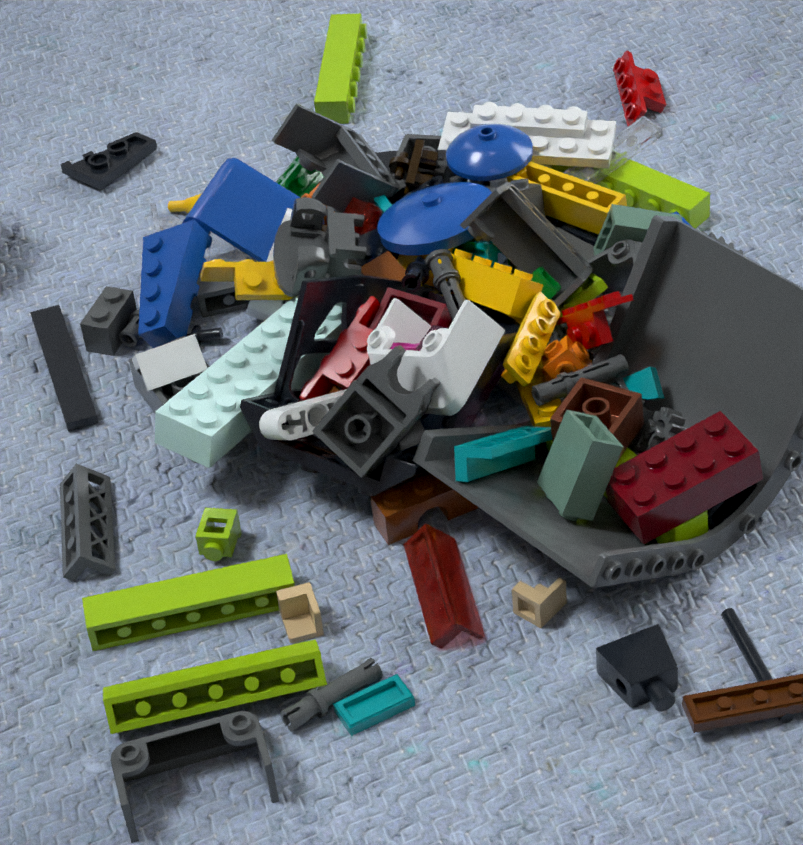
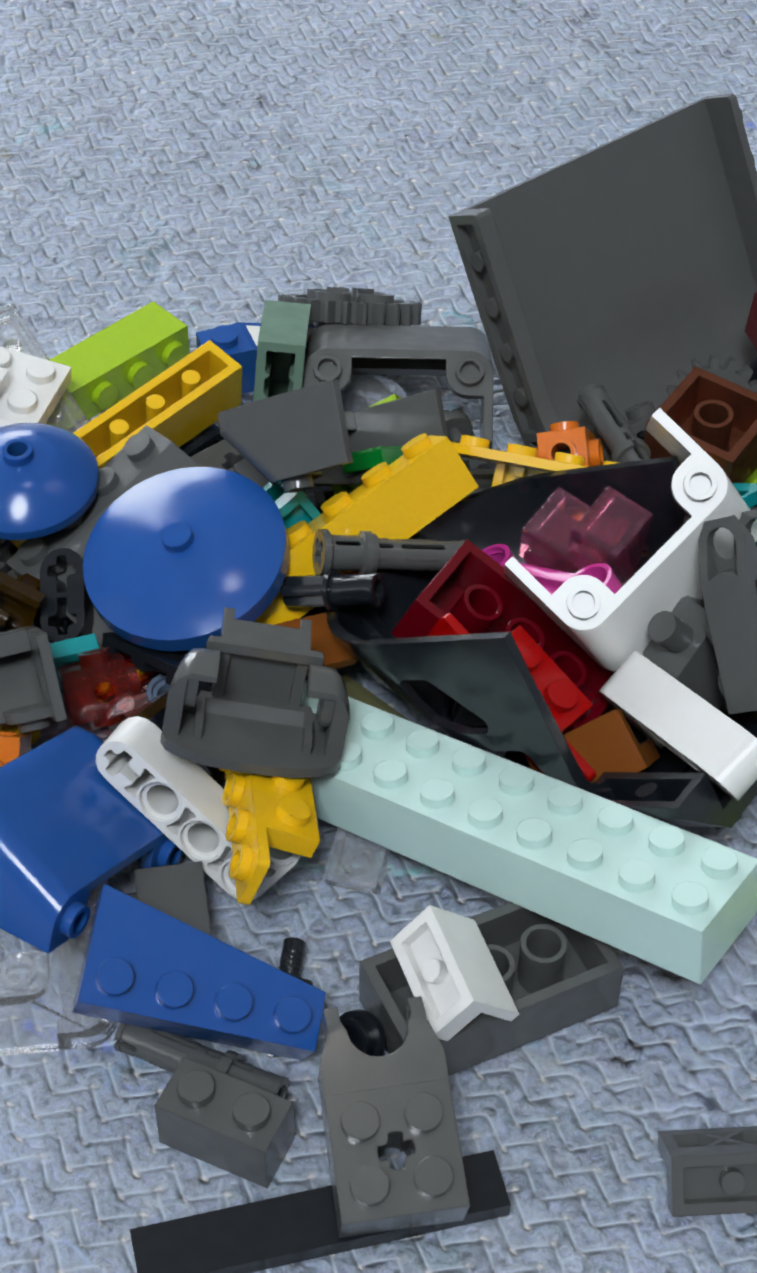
camera: 90 degrees left, 5 degrees up
red bracket [556,291,634,349] -> none
teal tile [623,366,665,401] -> none
none -> dark grey brick [318,996,470,1238]

